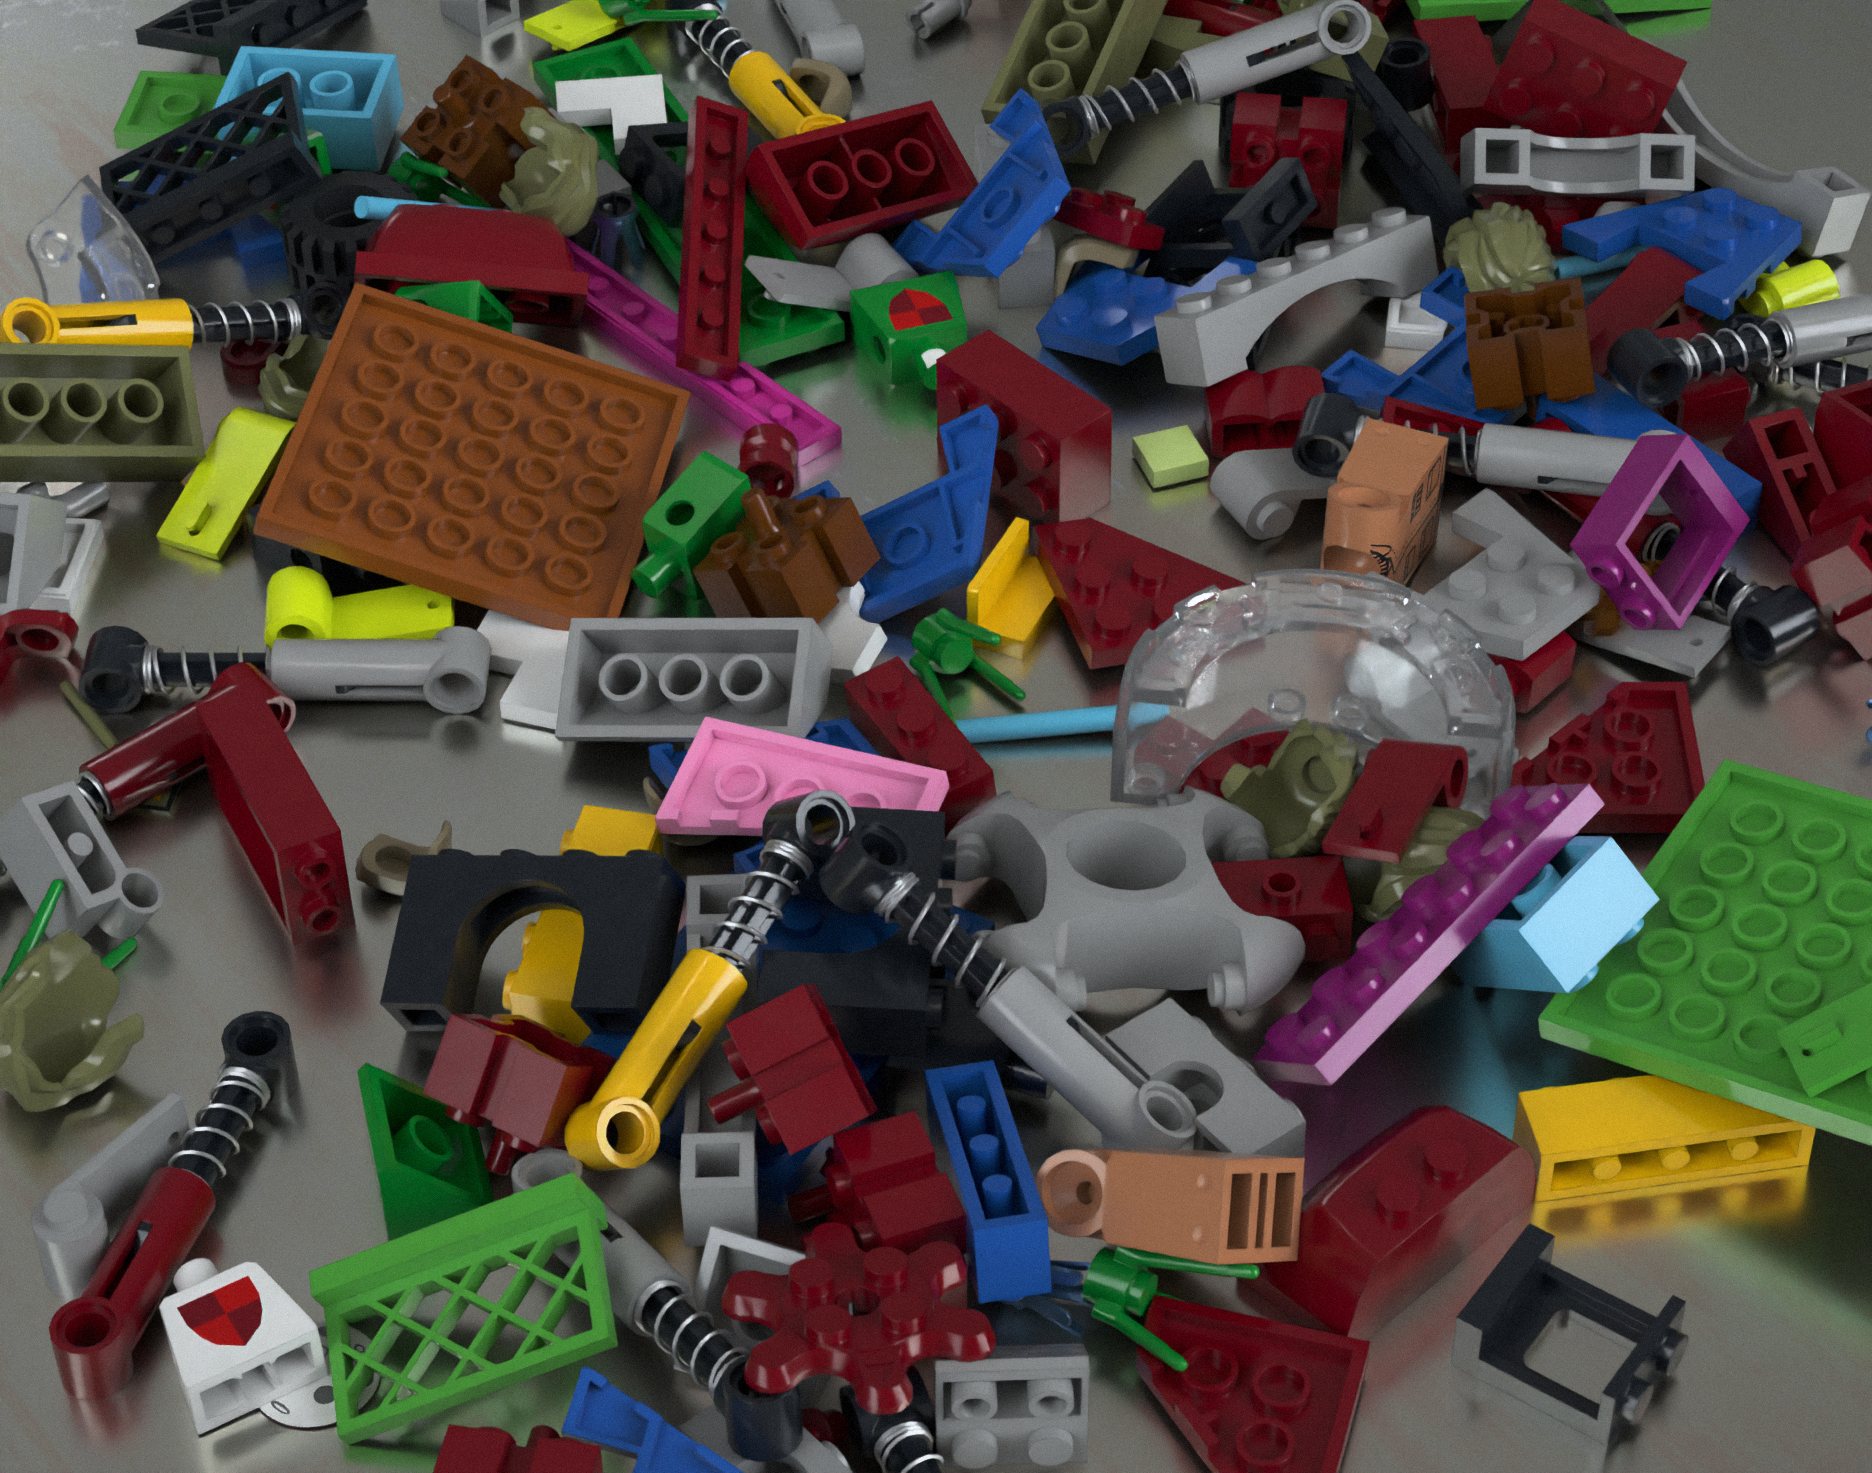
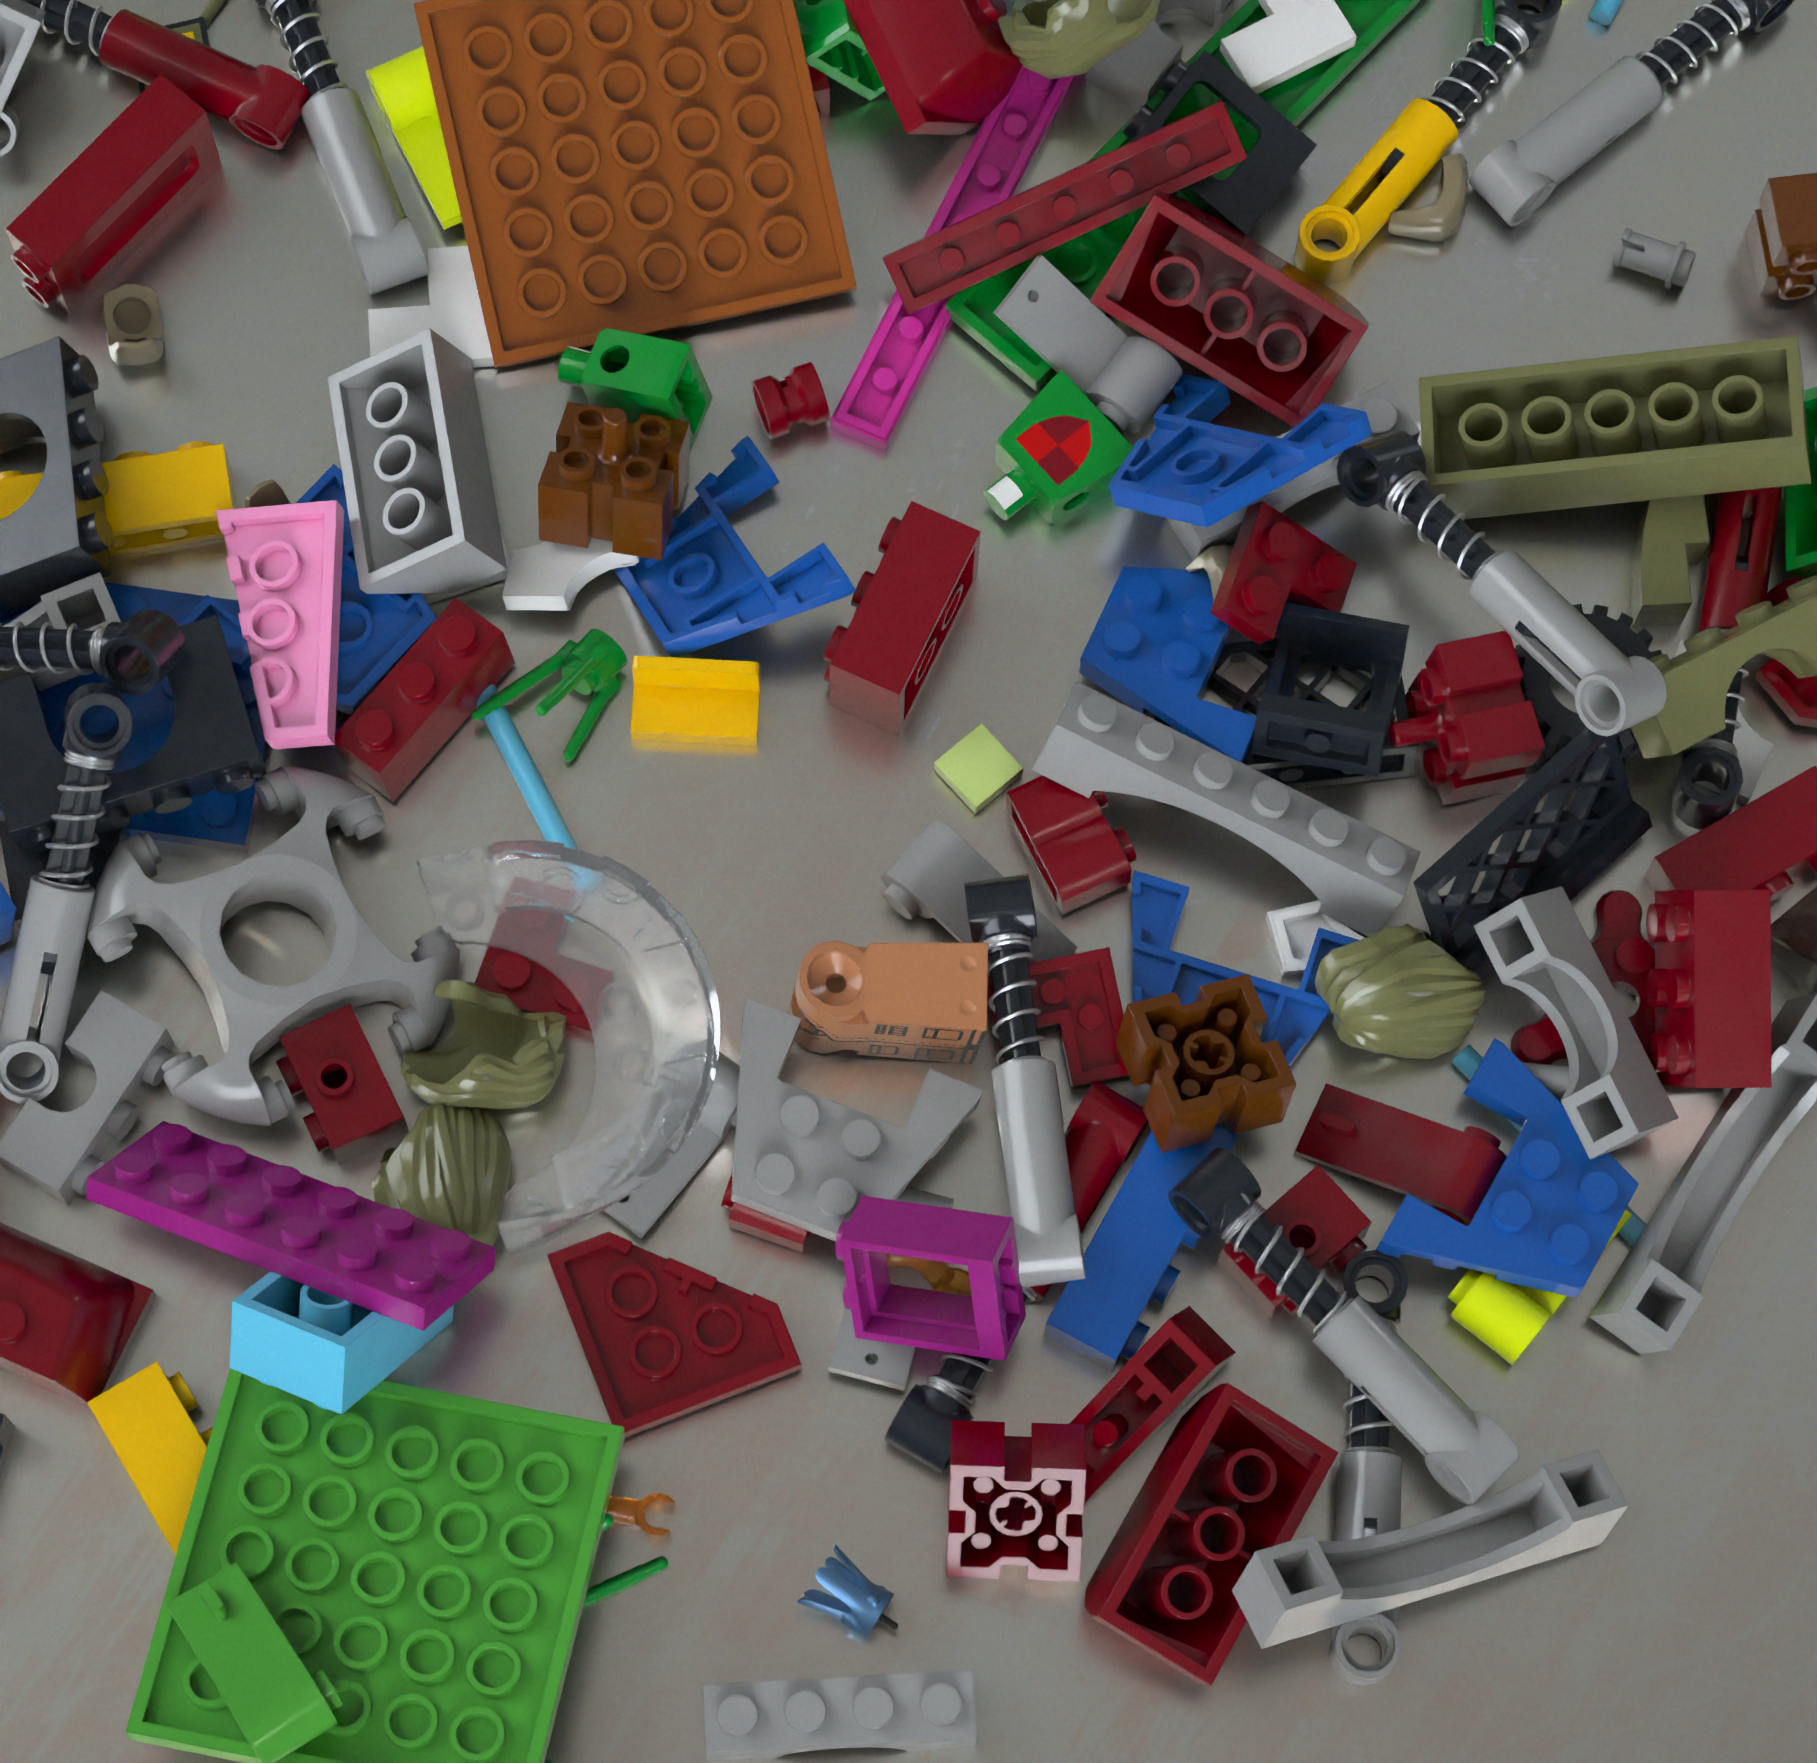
camera: 65 degrees right, 30 degrees up
flat silver piece [590,190,646,269] -> none
dark red plate [1031,518,1267,669] -> none
dark red door [1322,737,1468,864] -> none

